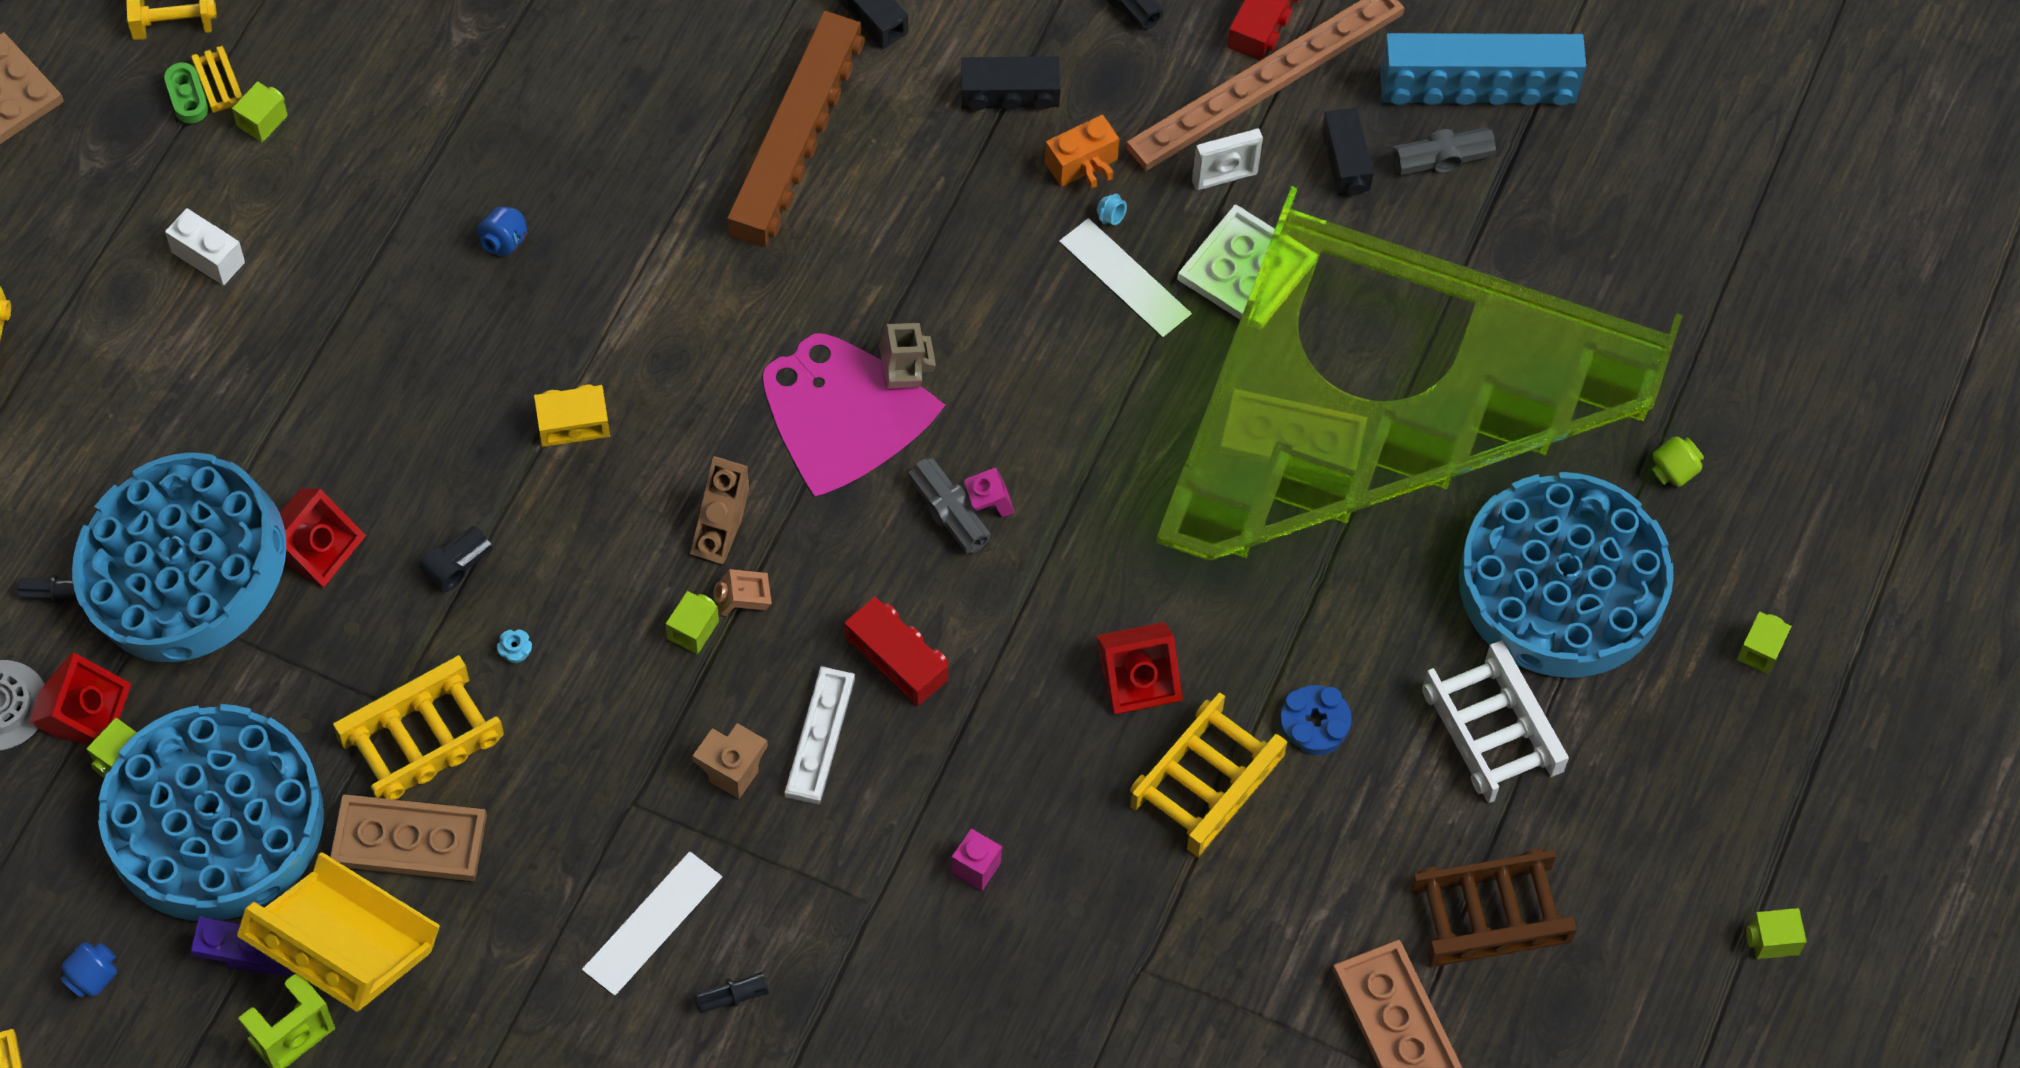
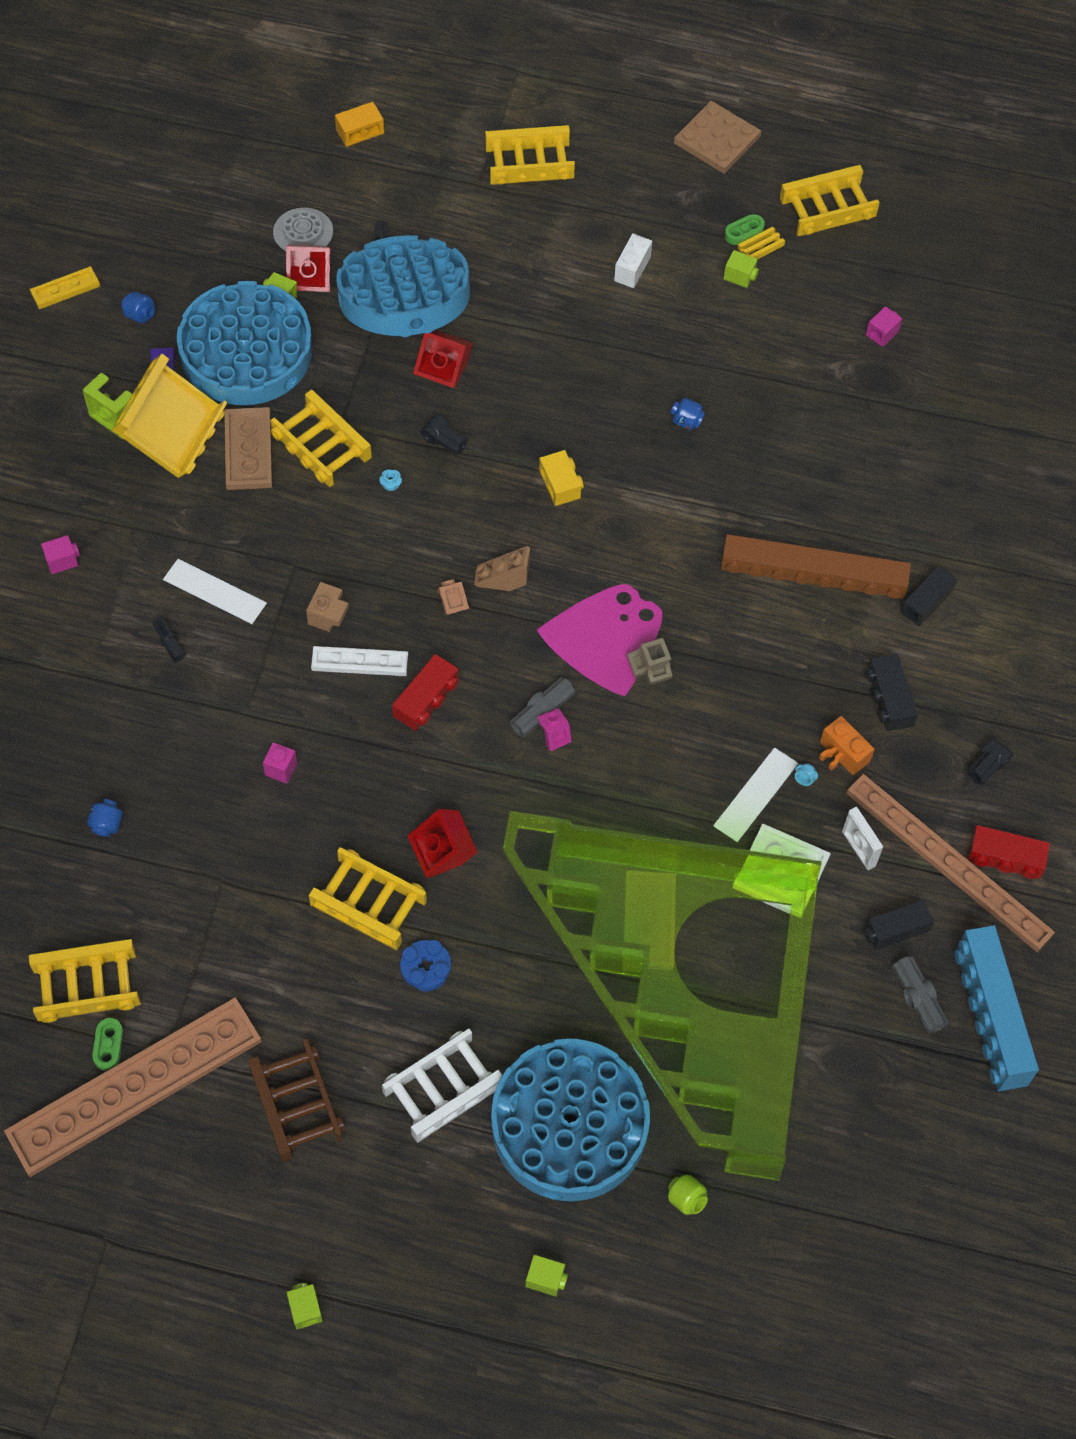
camera: 80 degrees right, 0 degrees up
lime brick [666,591,719,655] -> none

